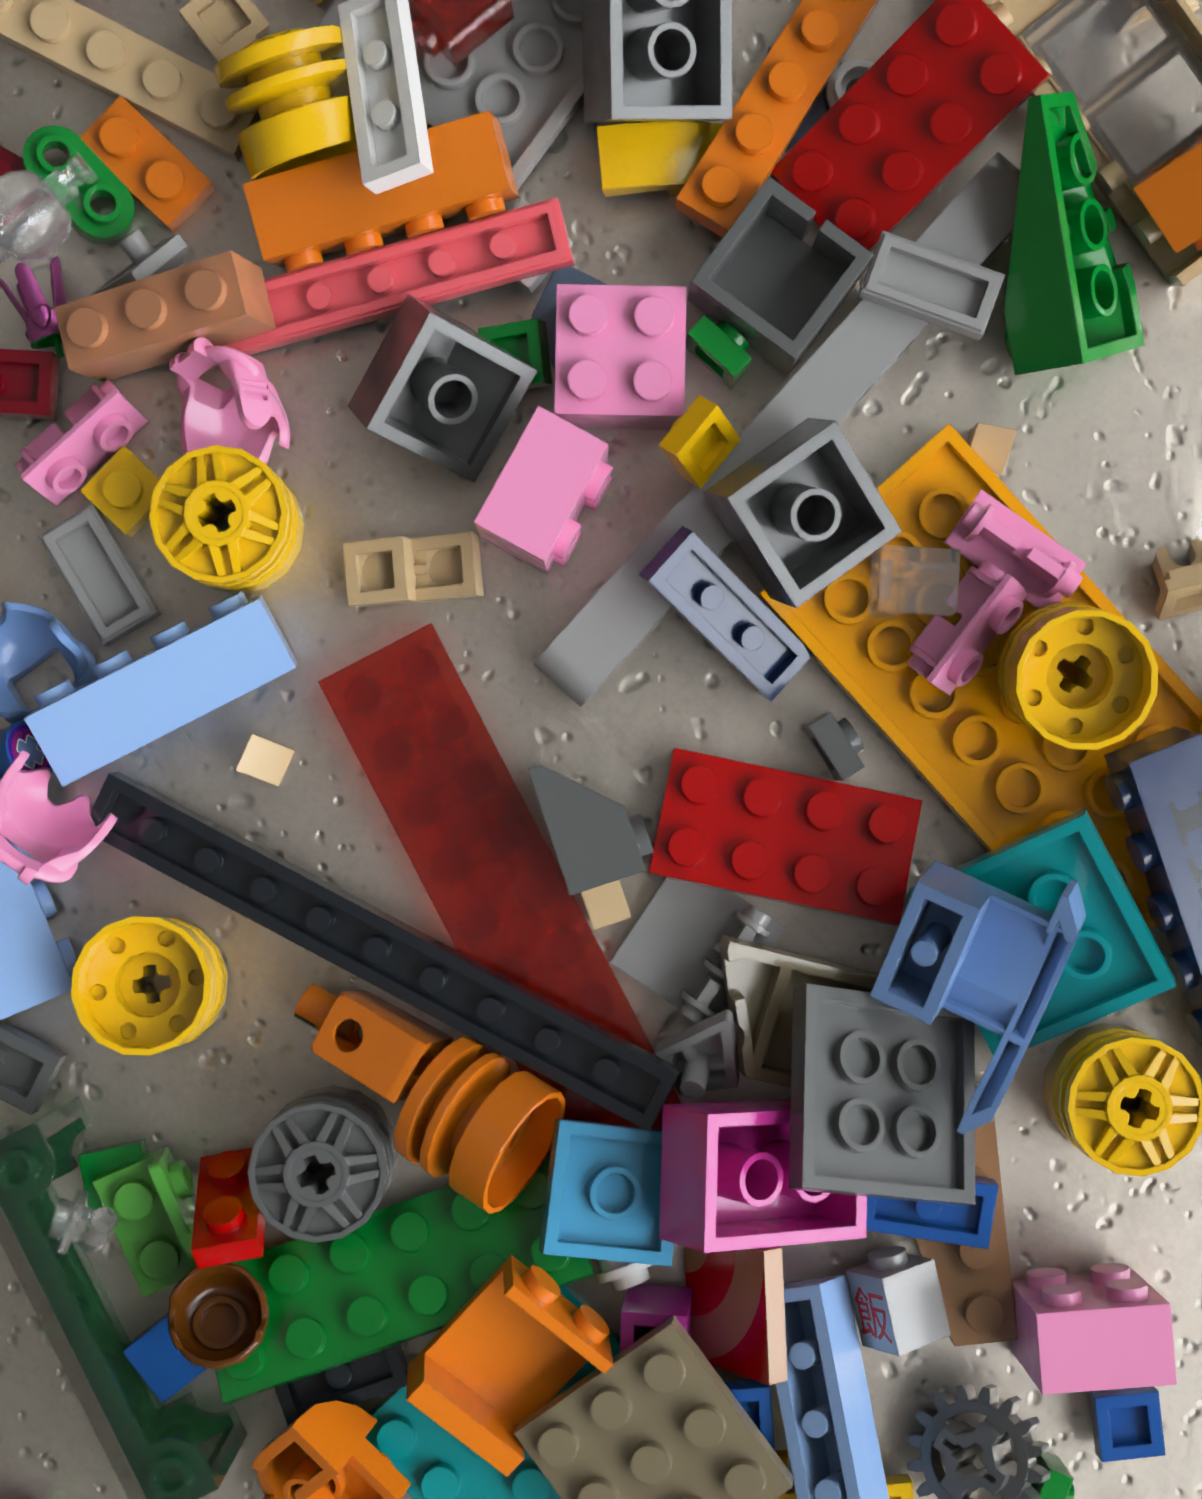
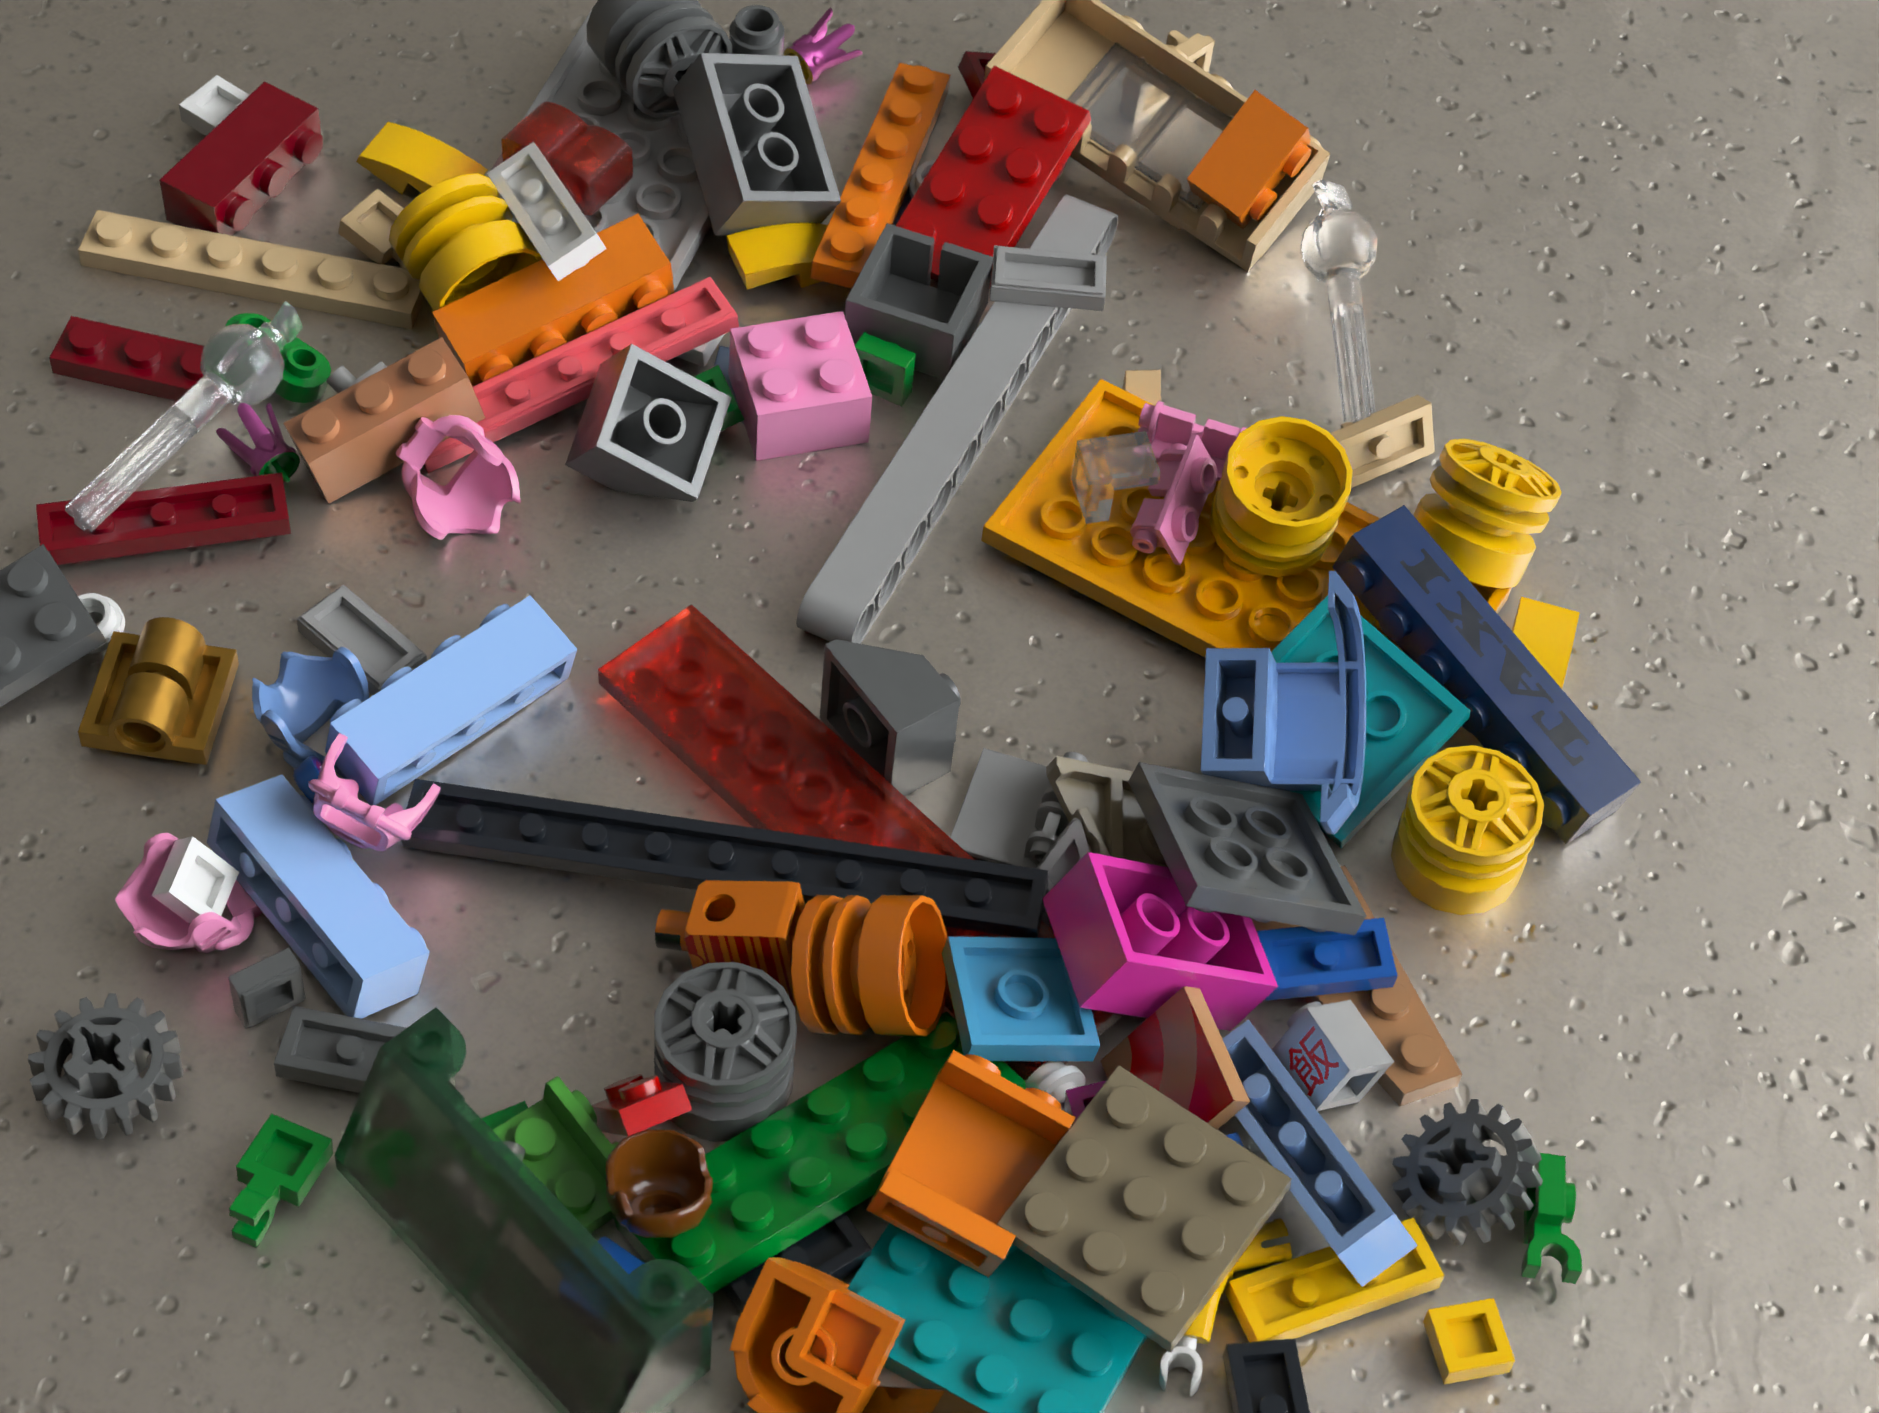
camera: 20 degrees left, 35 degrees down
bright pink hinge [14,379,149,506] -> none
yellow wheel [71,916,228,1056] -> none
orange plate [80,96,217,234] -> none
yellow plate [80,445,160,538] -> none
yellow wheel [149,445,305,593] -> none
tan piece [236,734,295,786] -> none
tan slope [343,531,484,607] -> none
bright pink brick [474,405,614,575] -> none
tan piece [581,880,632,930] -> none
plate [639,526,813,701] -> none
red plate [647,748,923,926] -> none
yellow plate [658,395,741,489] -> none
dark grey brick [703,418,902,608] -> none
dark grey plate [802,712,865,781] -> none
green wedge [1004,91,1145,375] -> none
bright pink brick [1012,1263,1177,1395] -> none
blue plate [1089,1386,1166,1462] -> none

